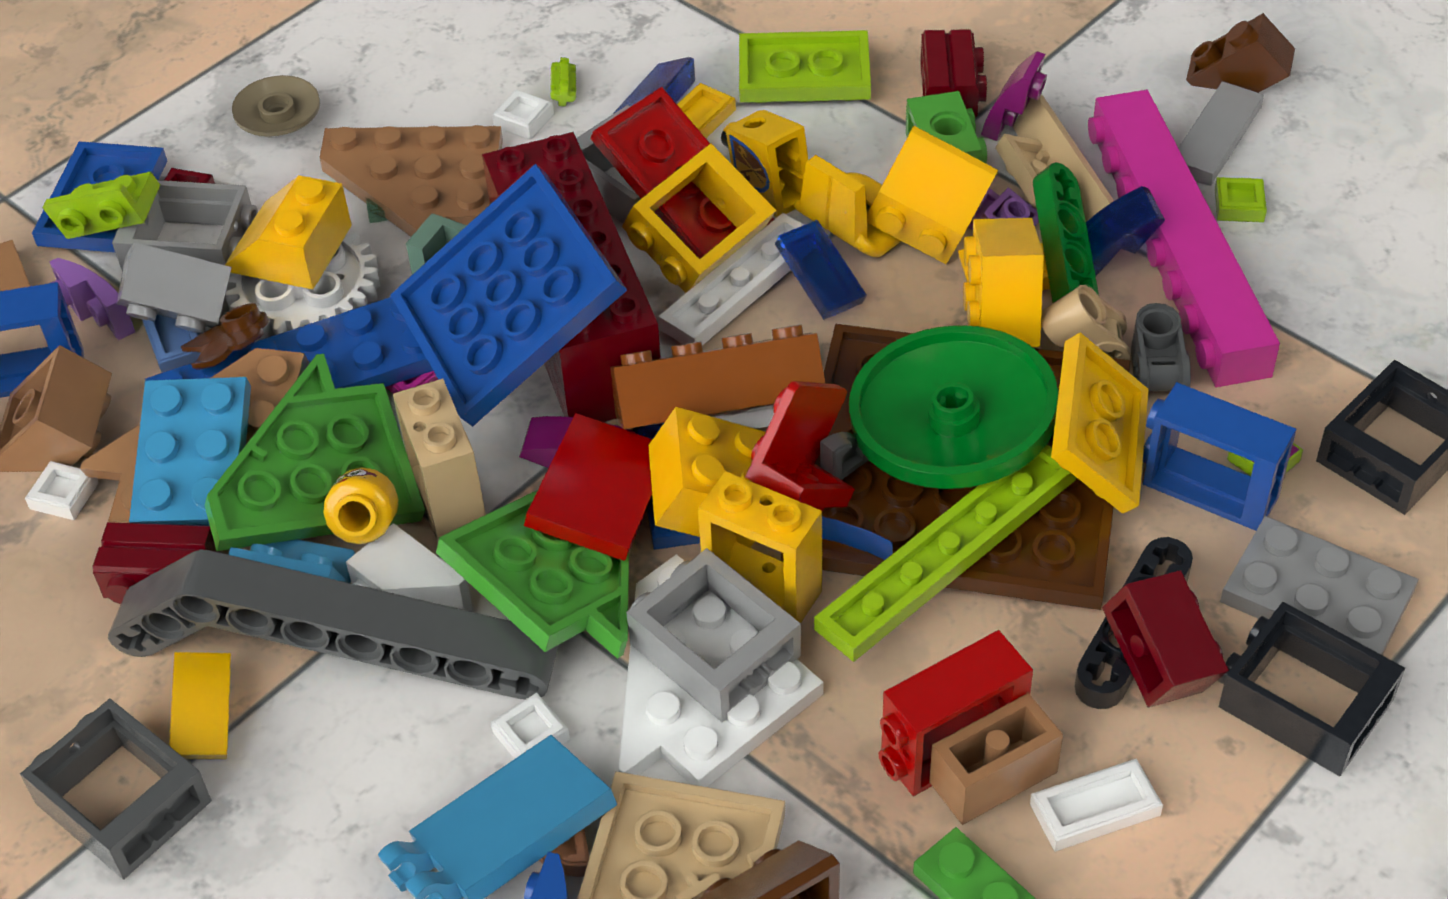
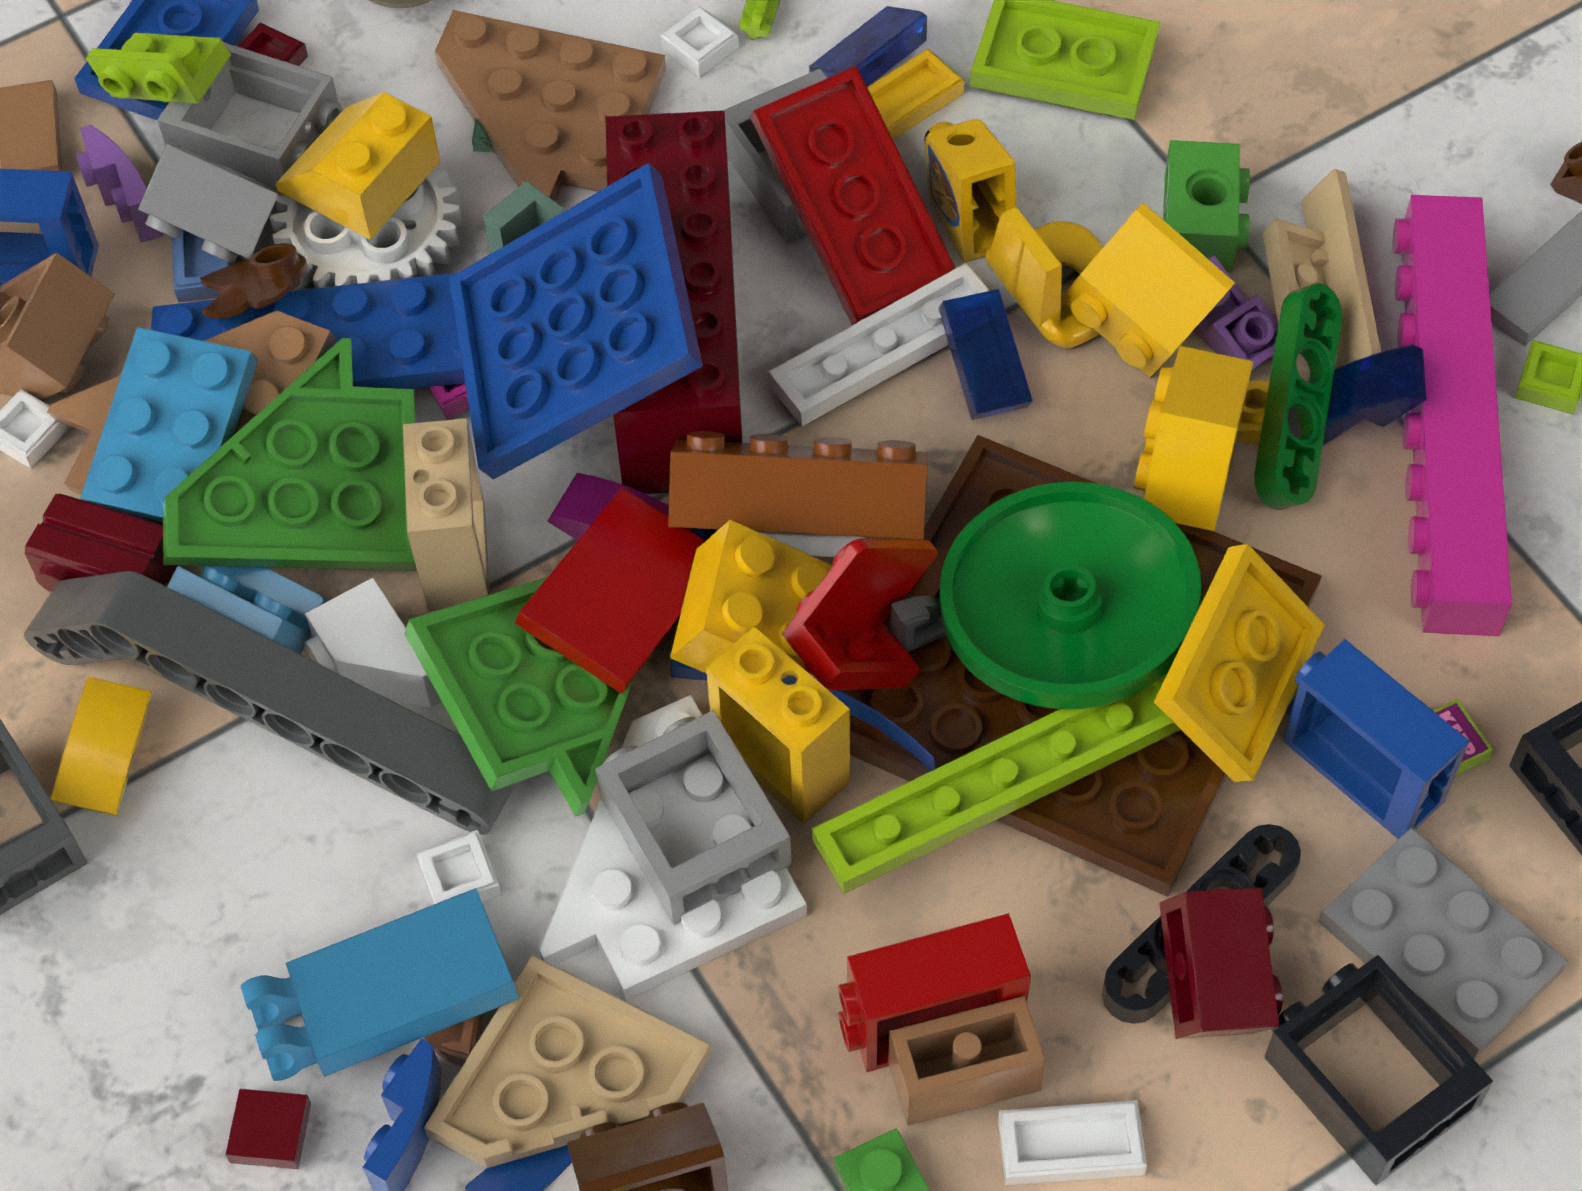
camera: 15 degrees right, 10 degrees up
yellow head [323,467,399,544] -> none
yellow window [622,143,777,293] -> none
dark red brick [920,29,987,118] -> none
magenta slope [981,51,1047,141] -> none
tan piece [1041,285,1130,360] -> none
dark grey piece [1131,303,1191,391] -> none

